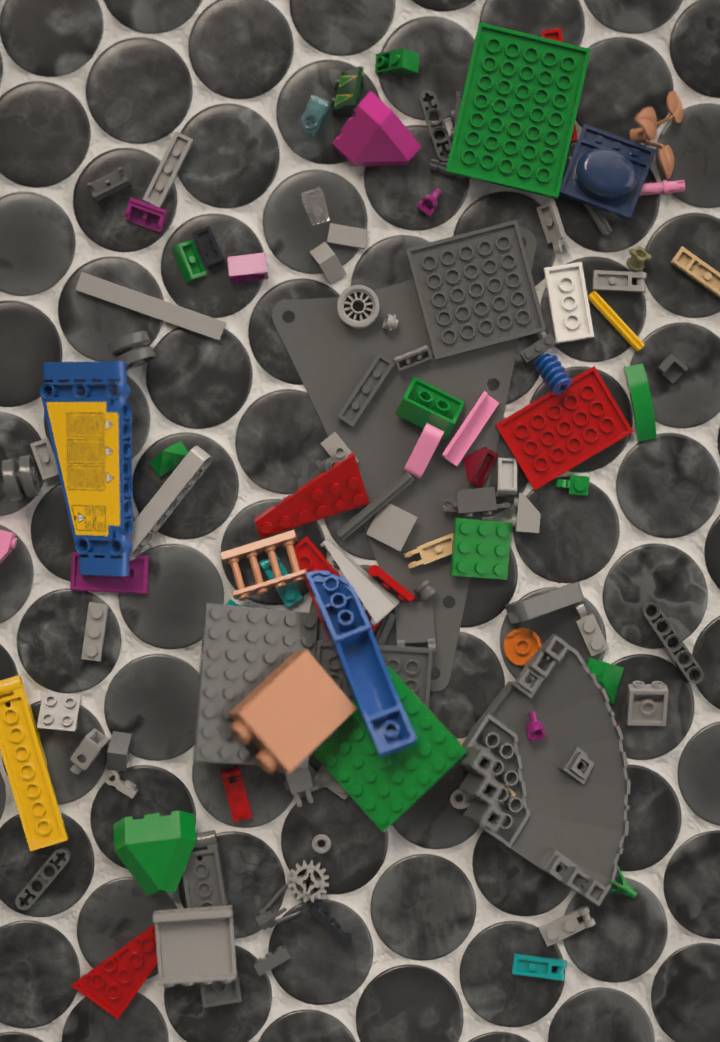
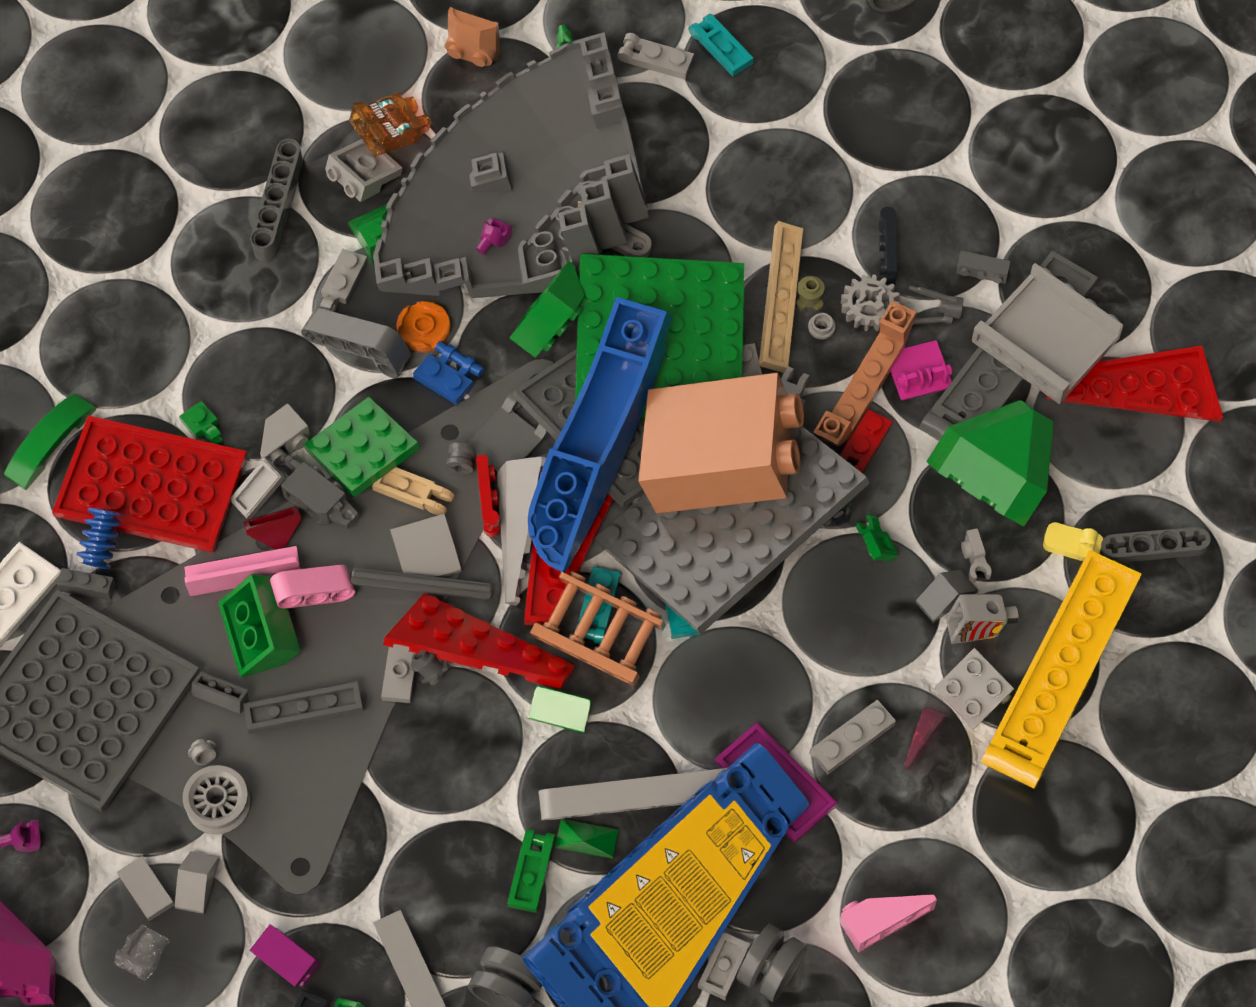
camera: 135 degrees left, 25 degrees down
none -> clear orange hips [349,92,431,157]
none -> blue plate [413,341,485,406]
none -> nougat slope [444,7,501,67]
none -> green plate [507,829,556,913]
none -> green slope [510,260,585,358]
none -> slope [528,686,592,734]
none -> tan plate [759,221,803,373]
none -> olive brick [797,276,825,310]
none -> nougat slope [813,301,917,447]
none -> green plate [856,514,899,562]
none -> dark pink hinge [891,340,952,401]
none -> clear pink slope [904,707,945,770]
none -> light yellow piece [1043,522,1103,561]

